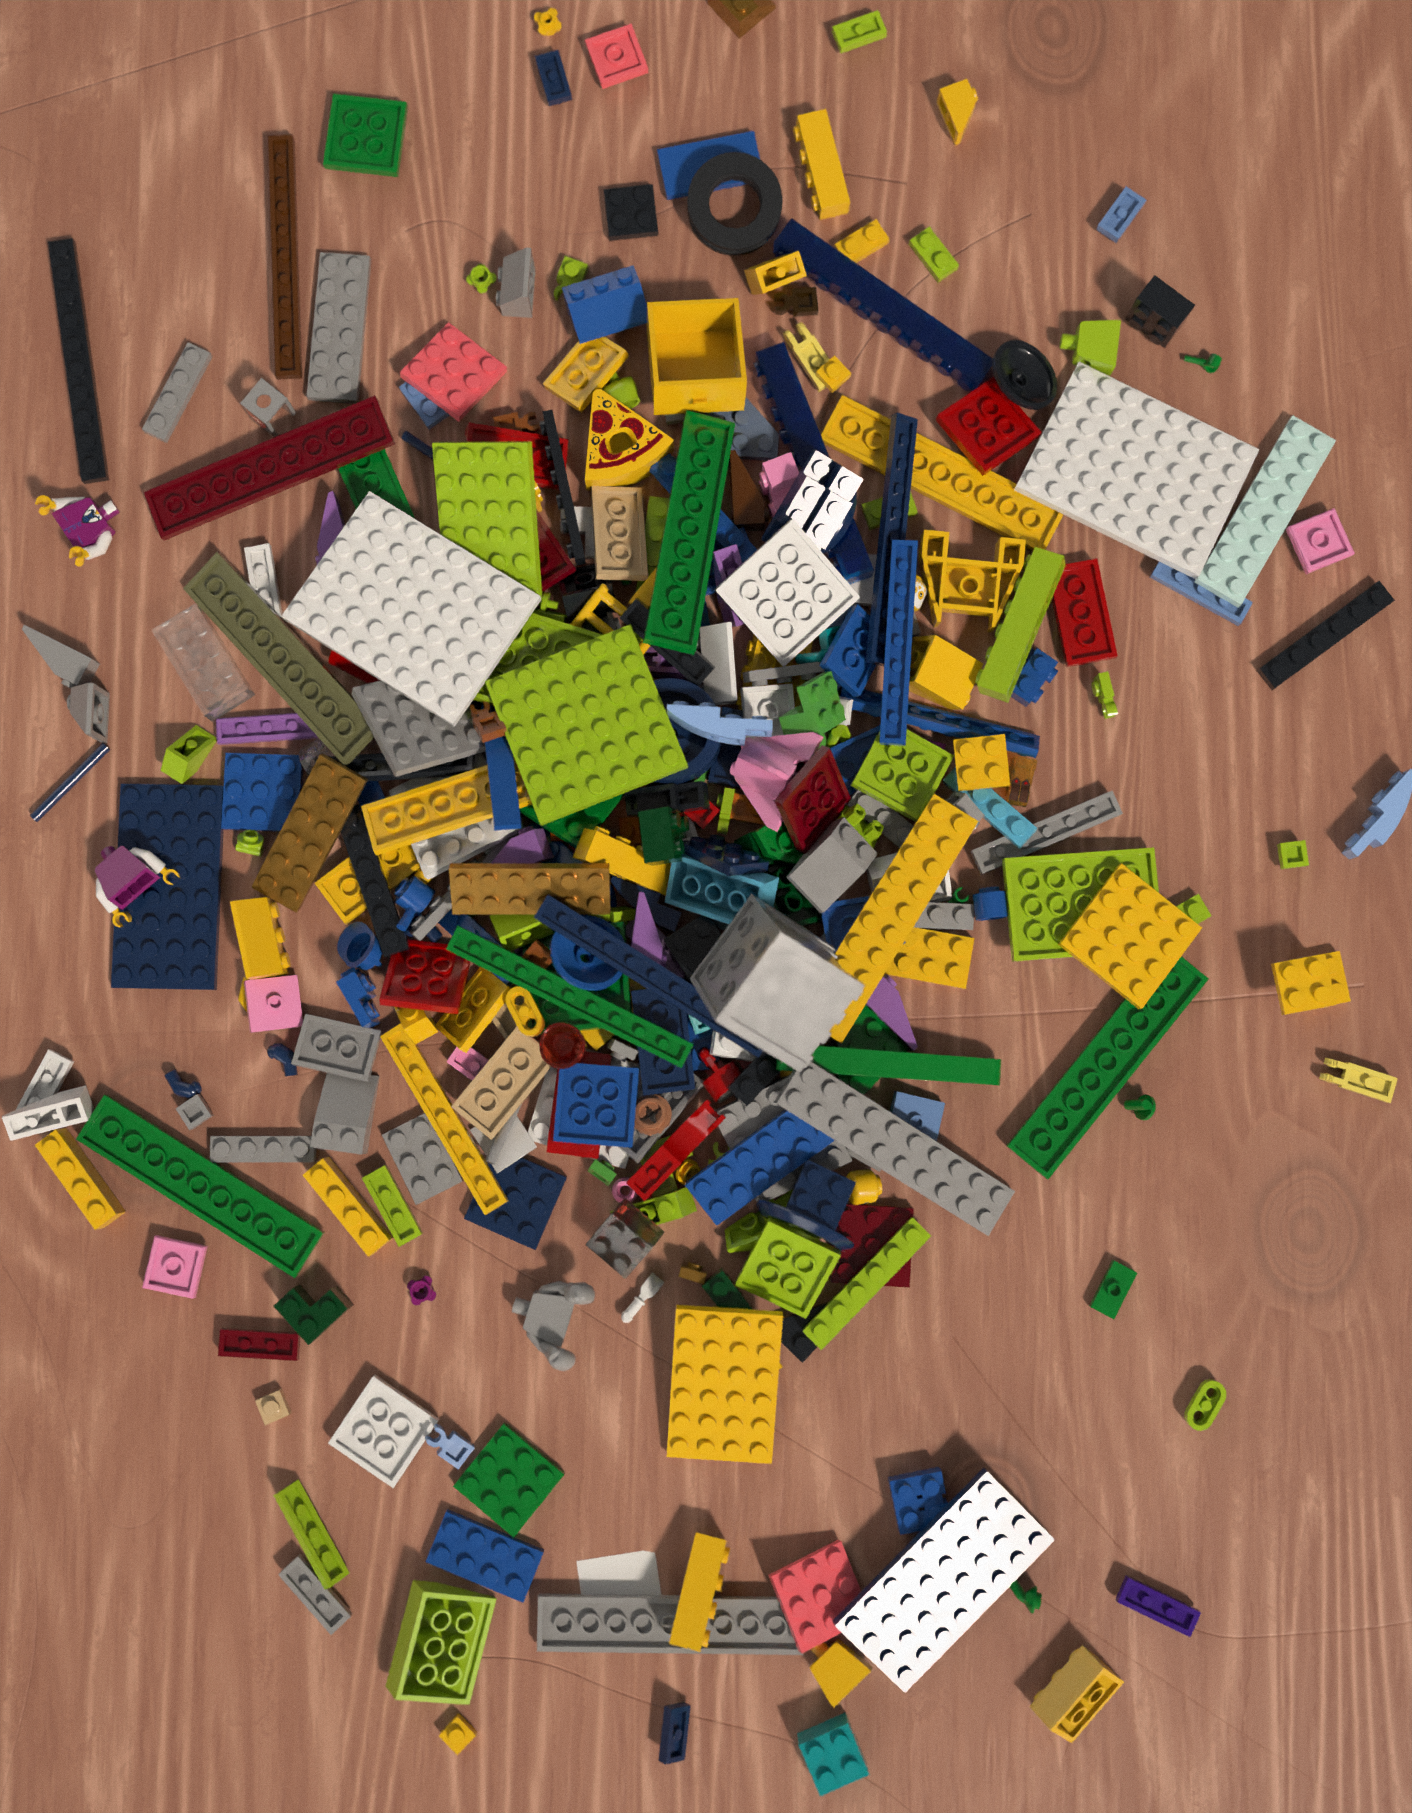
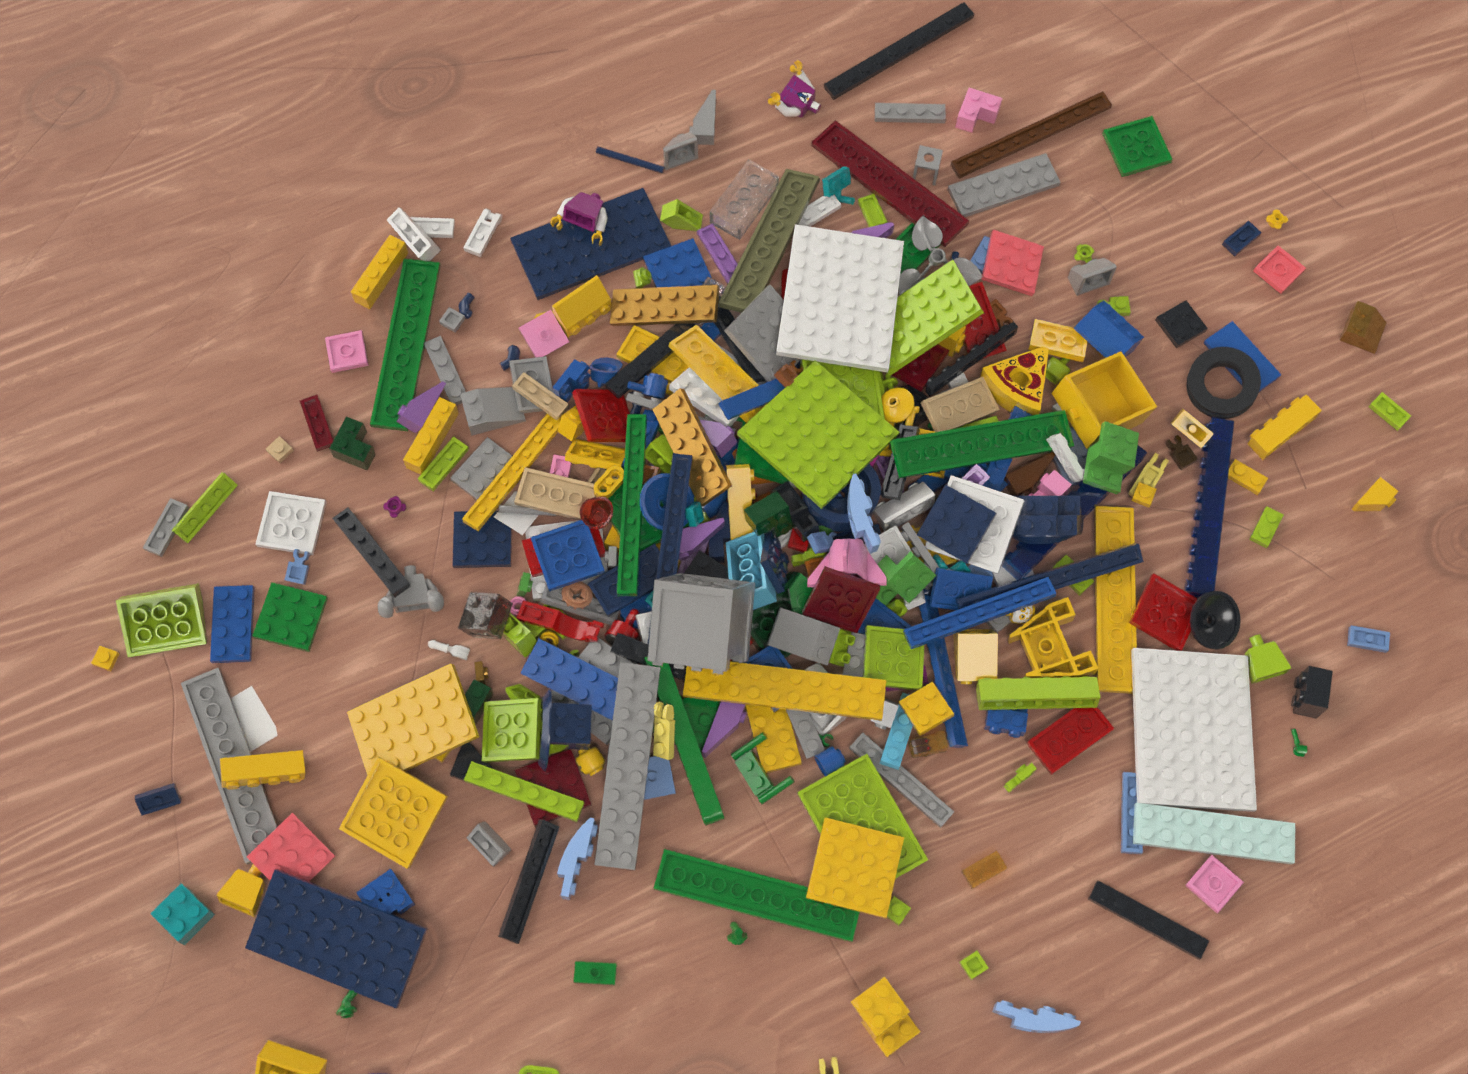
camera: 65 degrees right, 15 degrees down
none -> black plate [332,507,411,598]
none -> yellow plate [339,757,448,869]
none -> medium lavender slope [396,381,446,433]
none -> white plate [463,208,502,257]
none -> light grey slope [467,822,511,867]
none -> black plate [498,819,559,944]
none -> tan plate [512,372,569,420]
none -> light blue slope [557,818,598,900]
none -> light yellow hinge [653,702,675,760]
none -> teal plate [685,502,704,527]
none -> green plate [731,732,795,805]
none -> medium blue plate [807,531,837,554]
none -> teal plate [822,166,855,205]
none -> lime tile [857,194,888,227]
none -> yellow dish [881,387,914,423]
none -> light grey plant [899,216,982,296]
none -> dark blue plate [917,485,997,564]
none -> bright pink brick [955,88,1002,133]
none -> clear yellow plate [961,851,1007,889]
none -> white plate [1046,433,1085,482]
none -> bright green bracket [1083,421,1139,494]

